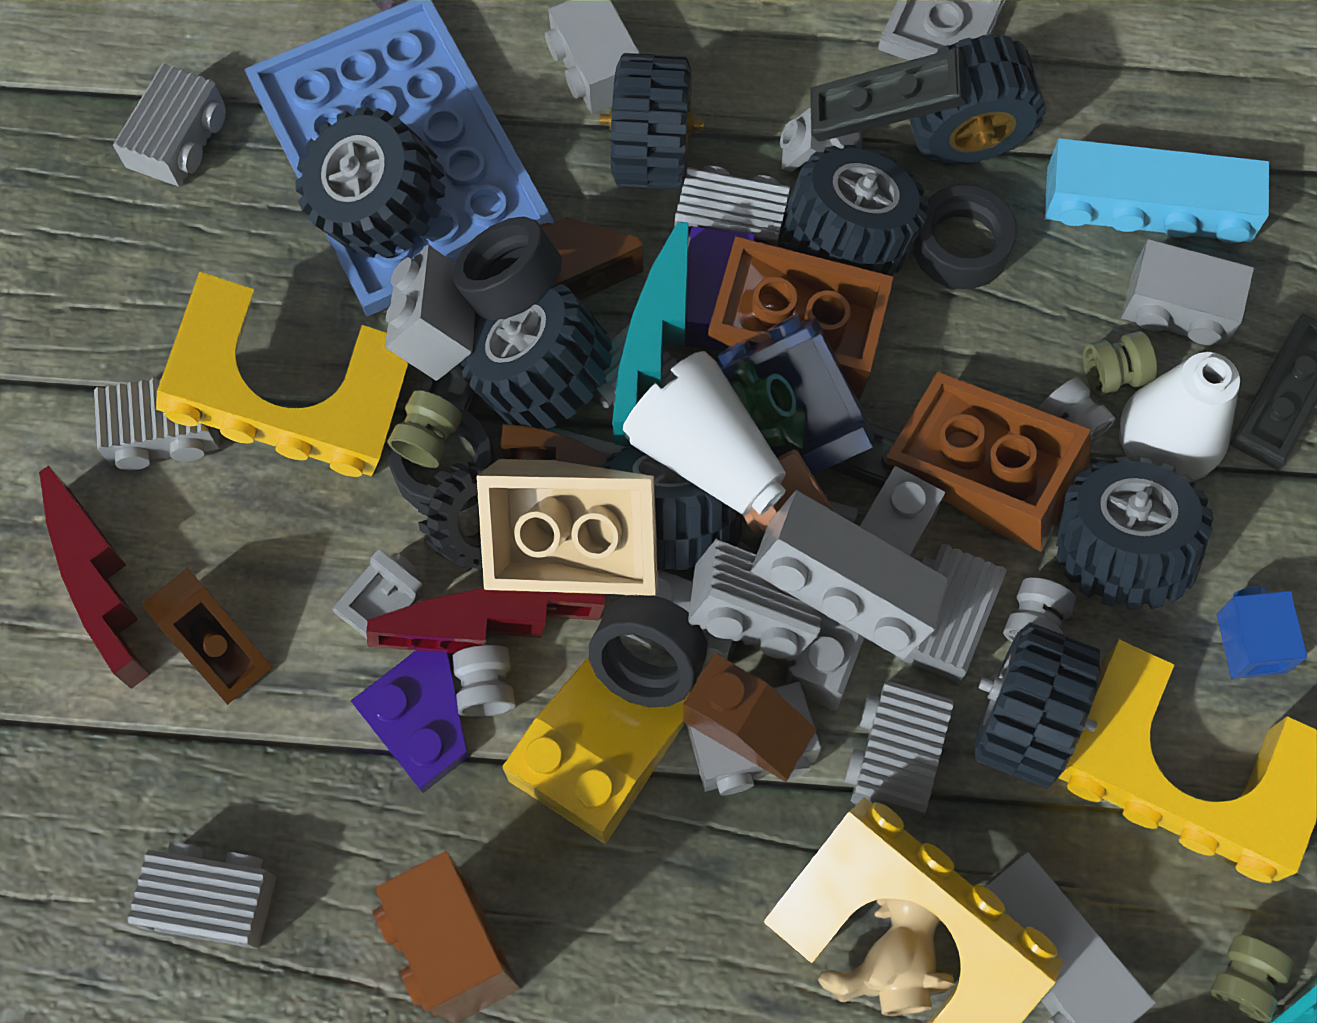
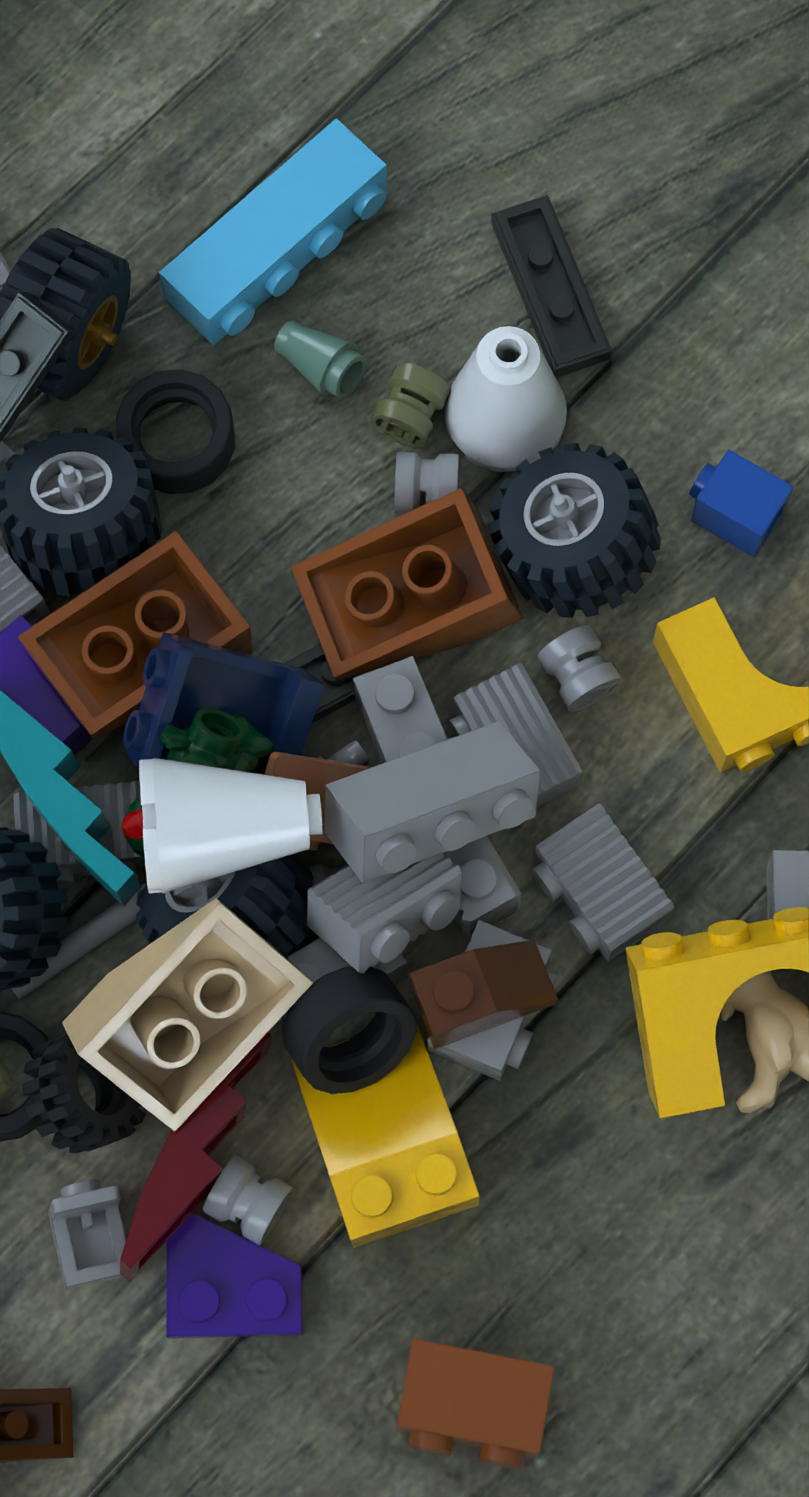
camera: 50 degrees left, 5 degrees up
reddish brown slope [501,424,608,468] -> none
black wheel [975,622,1101,789] -> none
light grey brick [1121,239,1254,347] -> none
none -> sand green cone [274,320,367,399]

